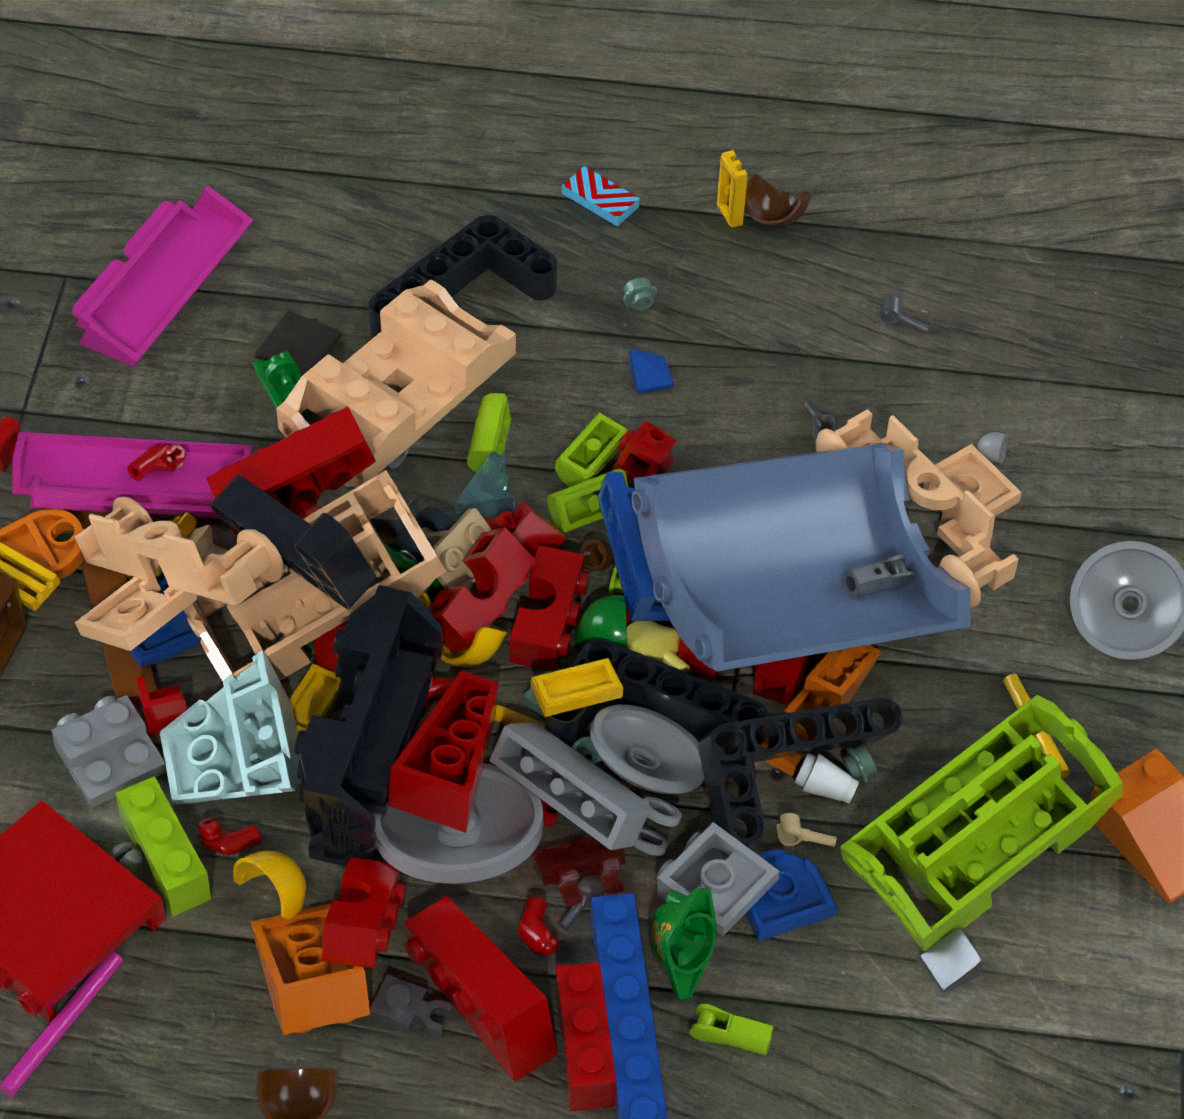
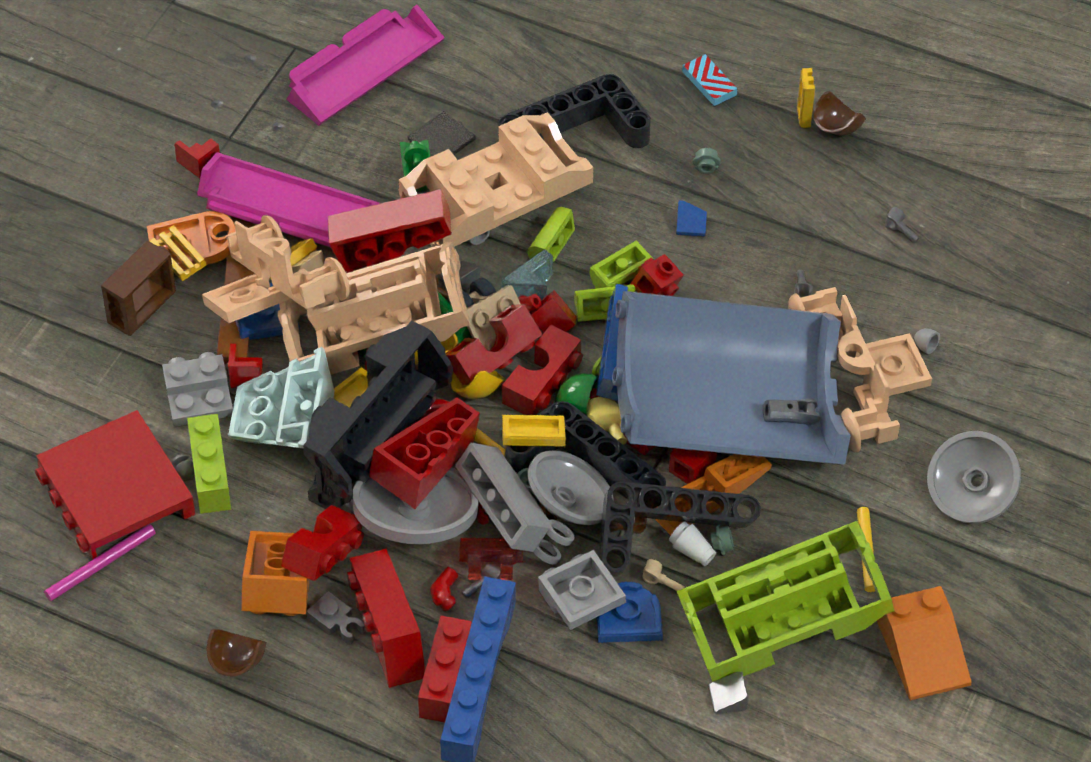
camera: 20 degrees right, 0 degrees up
red arm [127,444,186,481] -> none
red arm [197,818,262,856] -> none
black beam [210,475,377,610] -> none
yellow helmet [233,850,307,920] -> none
reddish brown hinge [580,540,614,572] -> none
green hat [649,888,717,1000] -> none
lime bar [689,1004,774,1056] -> none

